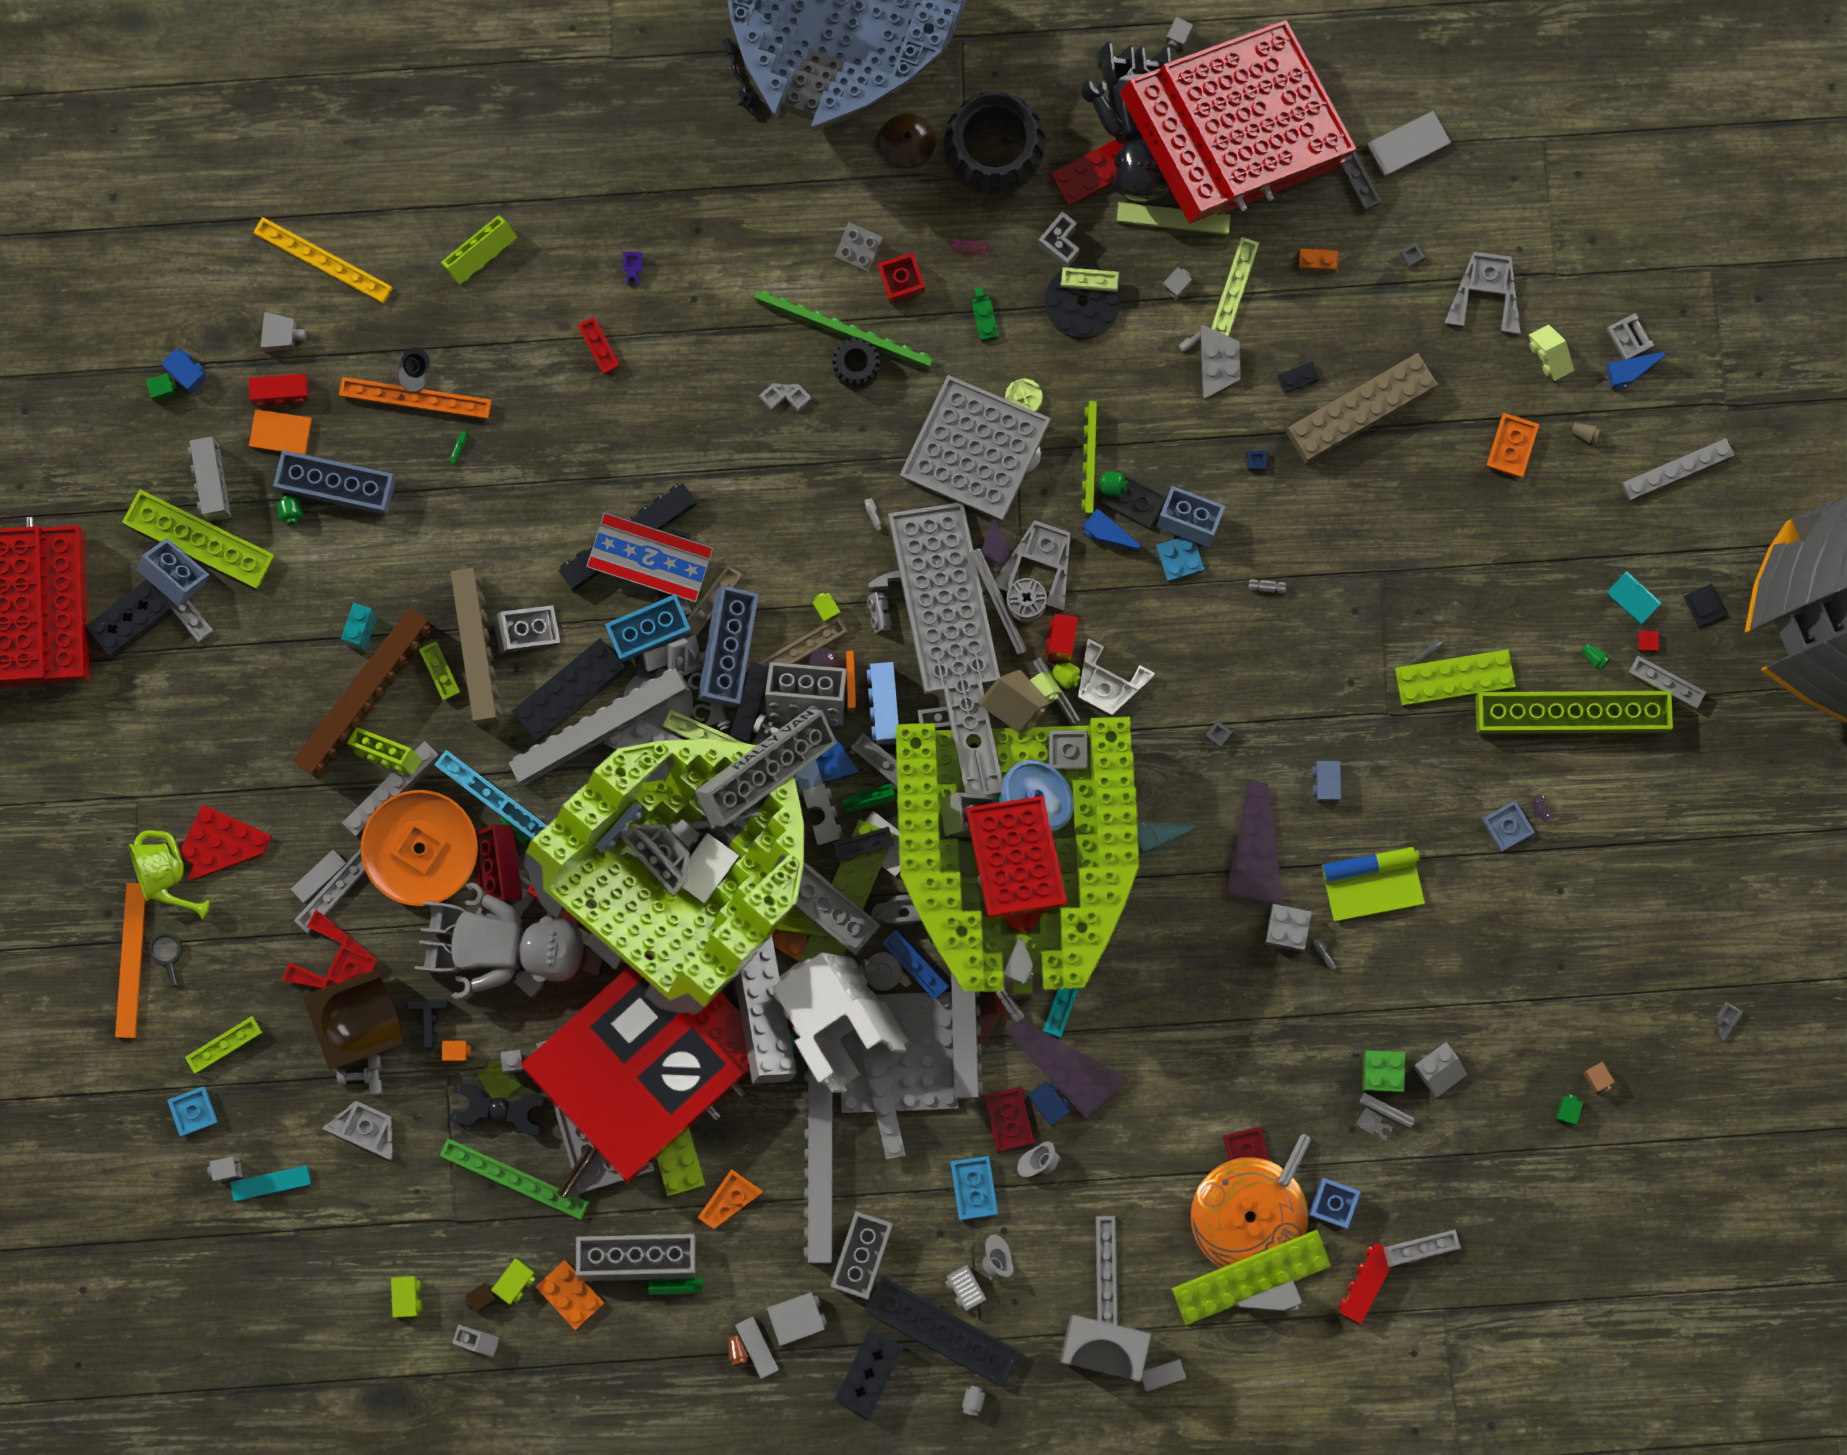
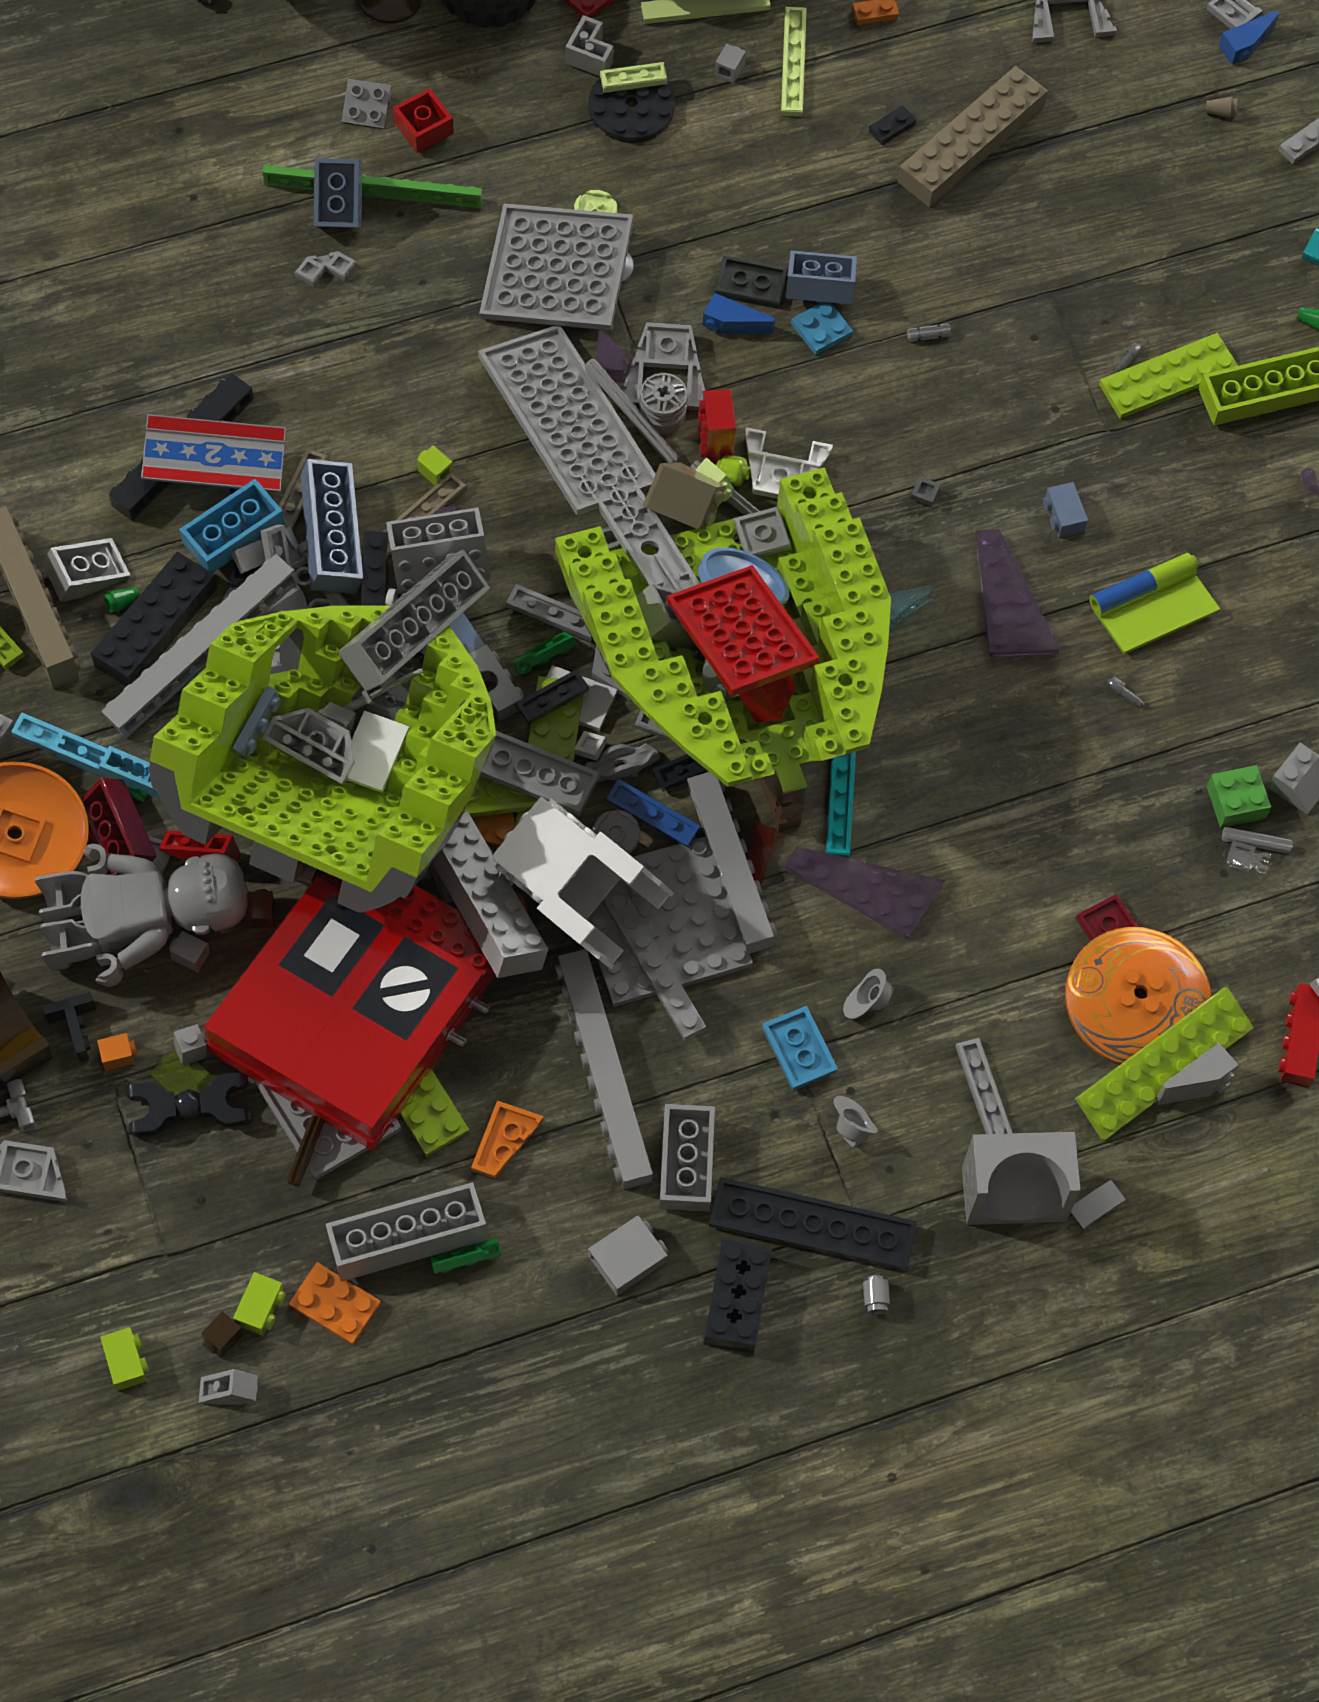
camera: 20 degrees left, 15 degrees down
bright green tile [440,1138,590,1220] -> none
red plate [577,316,620,375] -> none
dark purple plate [623,252,643,285] -> none
dark orange cone [728,1336,748,1366] -> none
light grey tile [735,1317,779,1379] -> none
blue wing [816,730,859,783] -> none
black tyre [832,338,880,389] -> none
orange tile [846,651,856,714] -> none
light grey piece [864,498,882,532] -> none
light grey hinge [867,592,892,633] -> none
light blue brick [867,662,898,746] -> none
light grey slope [869,570,901,591] -> none
light grey brick [945,1265,986,1311] -> none
clear pink axle [951,239,988,253] -> none
green hinge [972,287,999,341] -> none
dark red tile [984,1086,1035,1152] -> none
light grey axle [996,987,1024,1022] -> none
light grey slope [1003,938,1034,985] -> none
dark blue brick [1027,1081,1071,1127] -> none
lime plate [1081,401,1097,517] -> none
green head [1099,471,1128,497] -> none
light grey piece [1179,331,1201,352] -> none
light grey wing [1200,325,1241,399] -> none
dark blue tile [1247,451,1267,471] -> none
light grey brick [1265,904,1312,952] -> none
light grey axle [1278,1134,1311,1187] -> none
medium blue brick [1308,1178,1360,1229] -> none
sand blue tile [1481,800,1535,853] -> none
orange plate [1486,413,1539,479] -> none
yellowish green brick [1529,325,1574,381] -> none
none -> green cone [104,587,140,613]
none -> sand blue brick [314,158,362,228]
none -> white plate [574,731,607,761]

